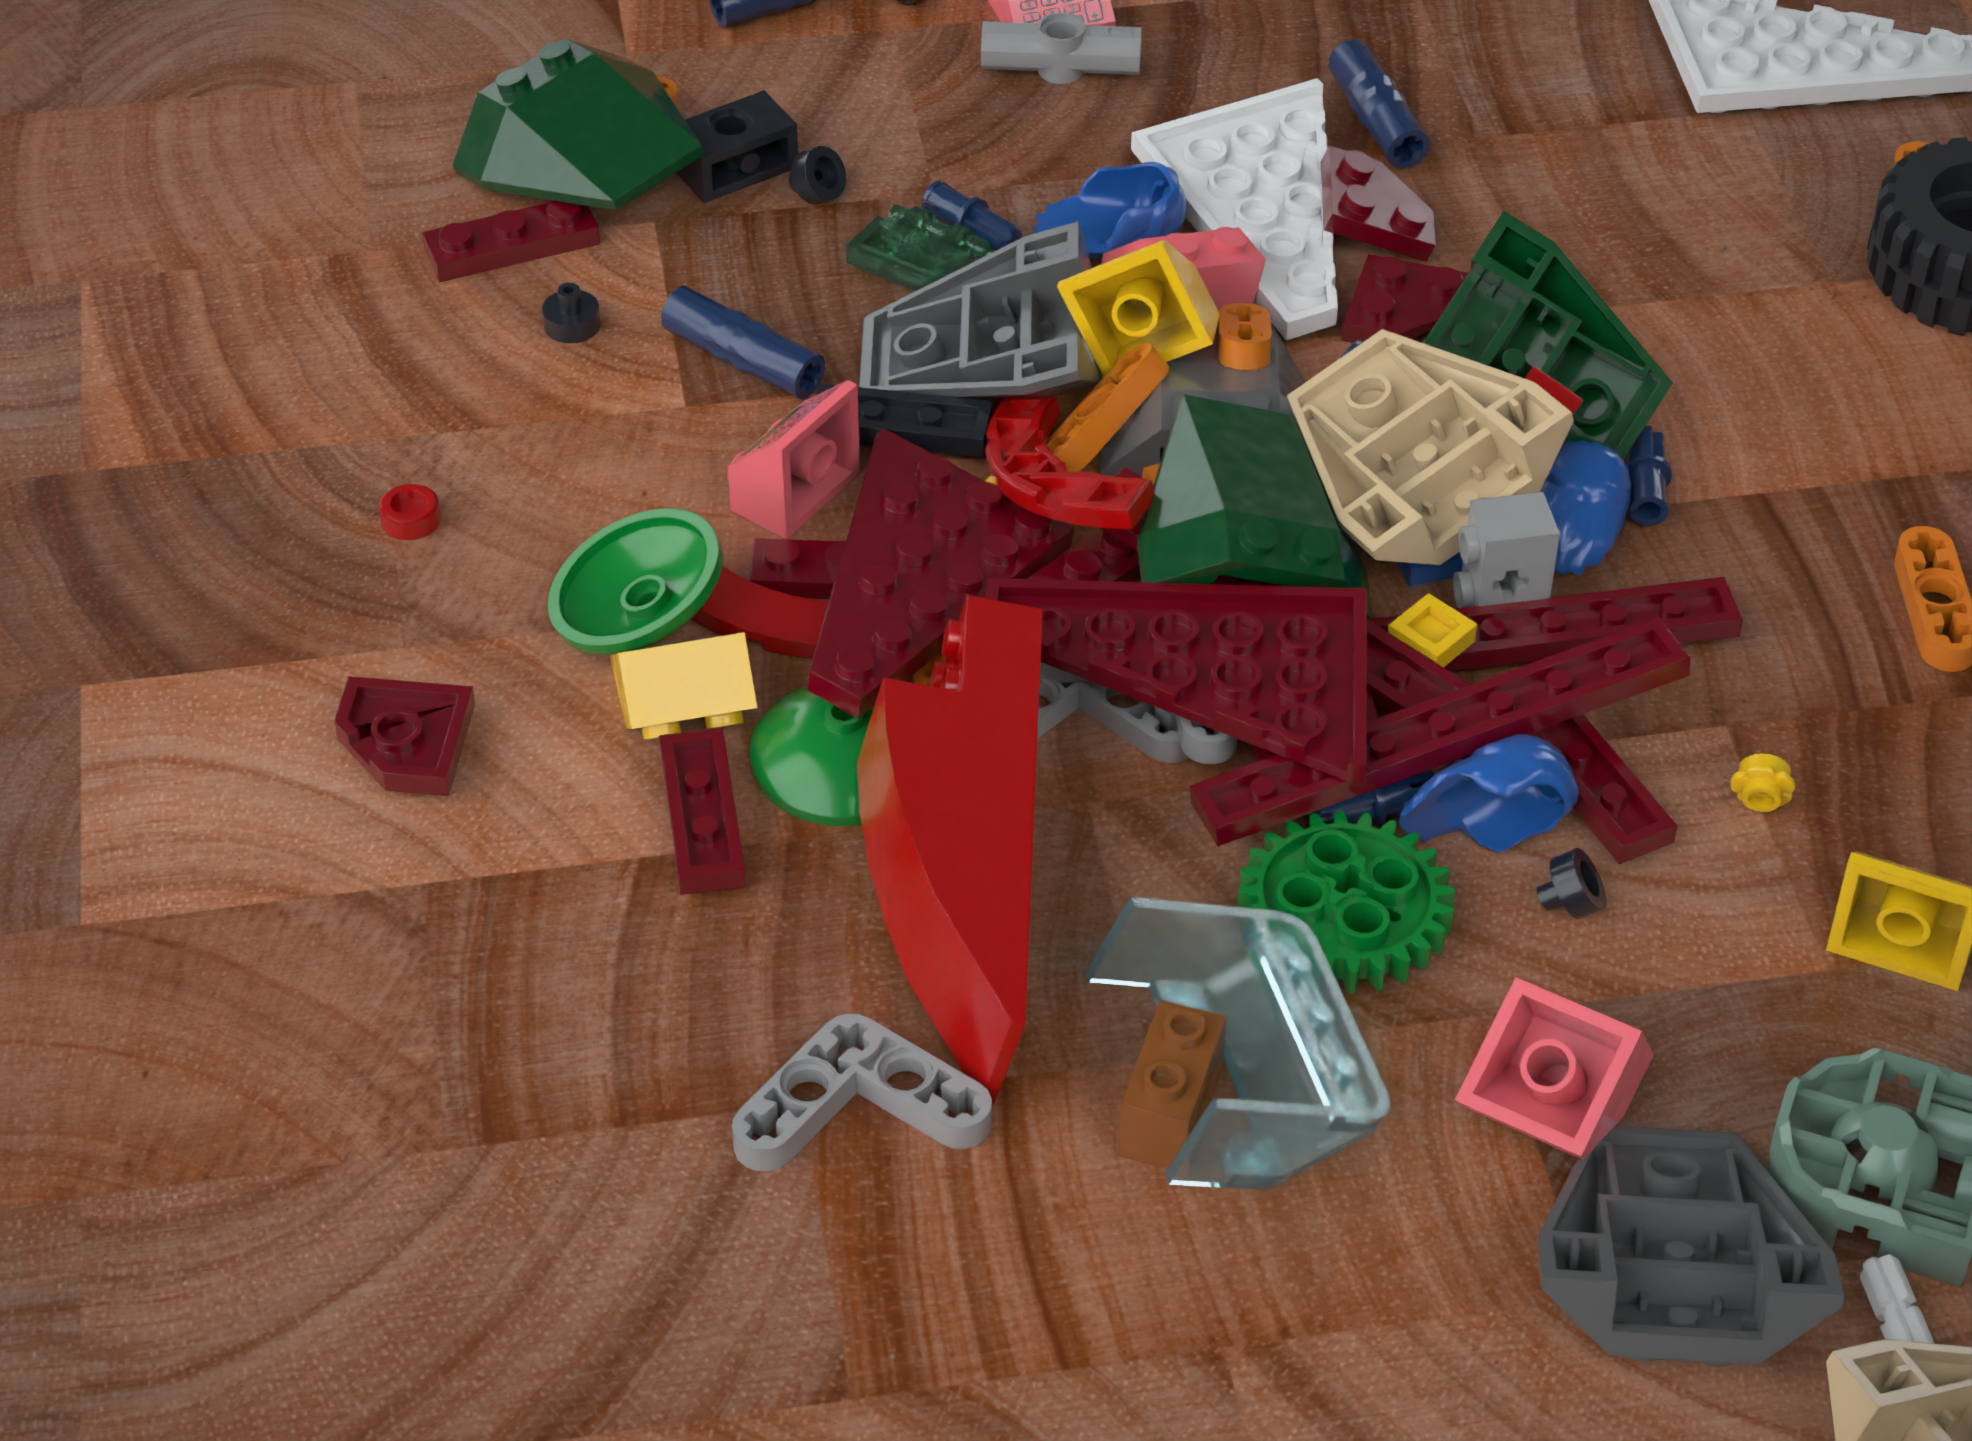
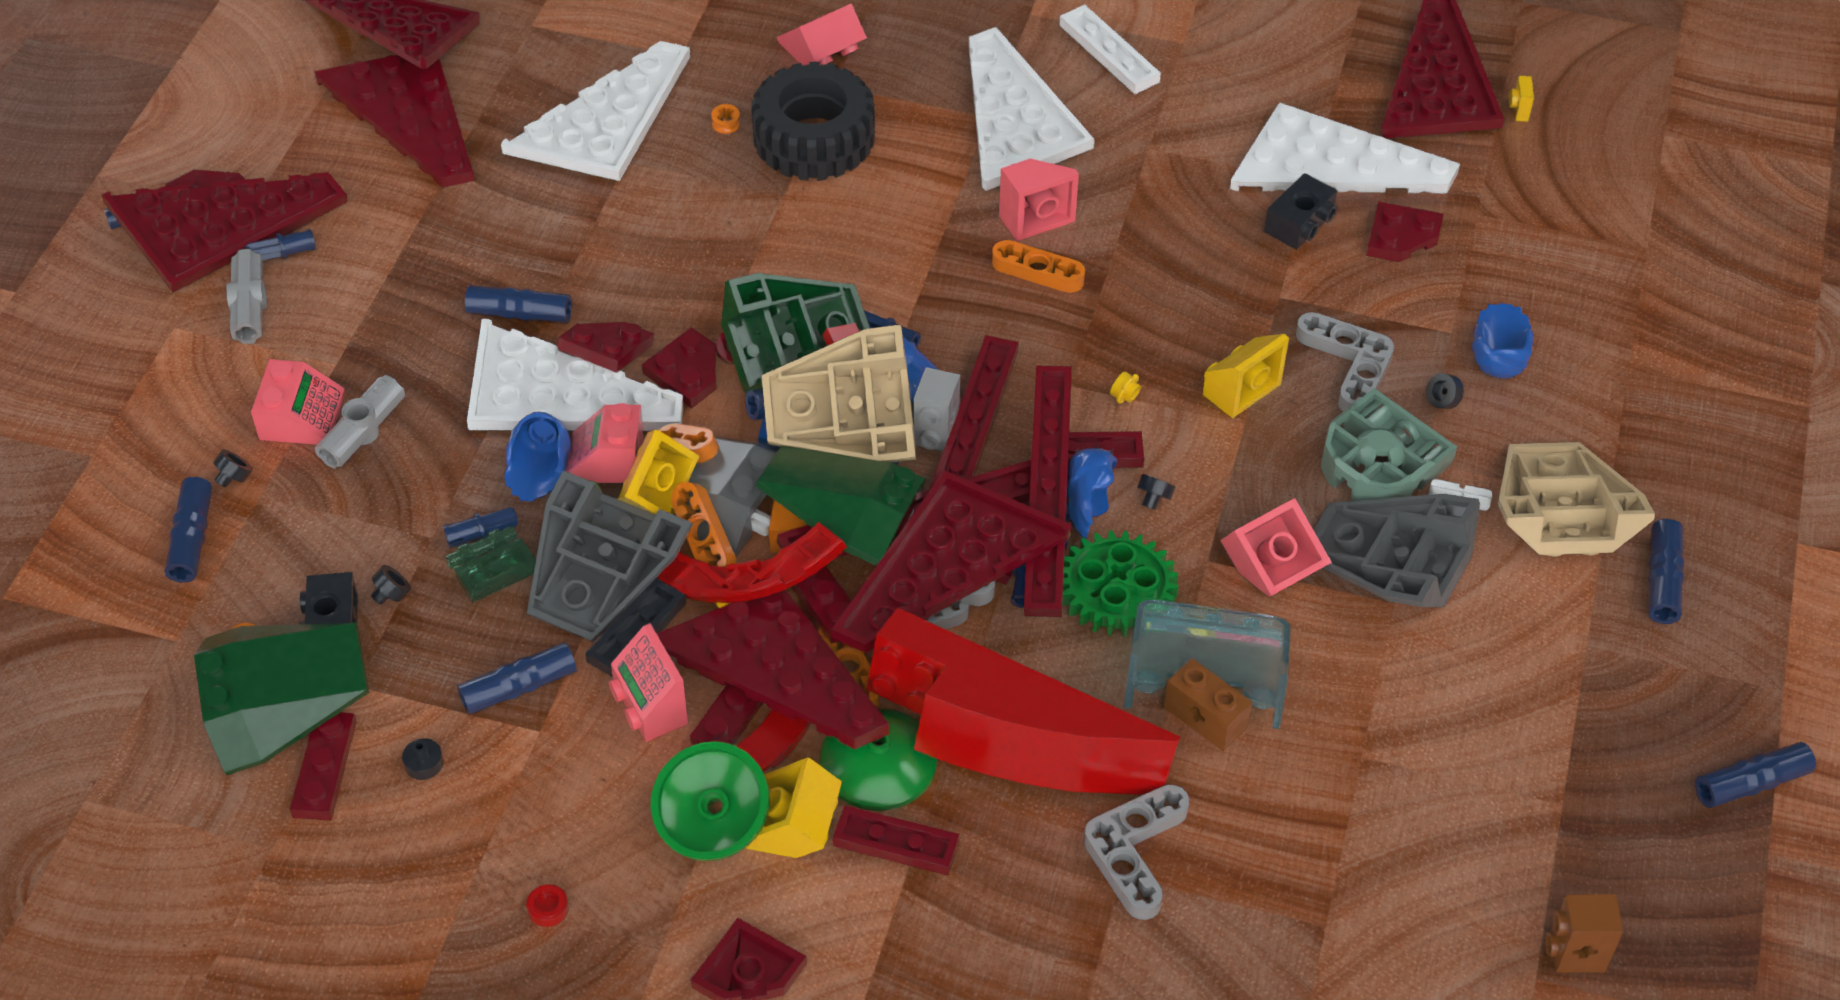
camera: 65 degrees left, 5 degrees up
yellow plate [1388,593,1478,667] -> none

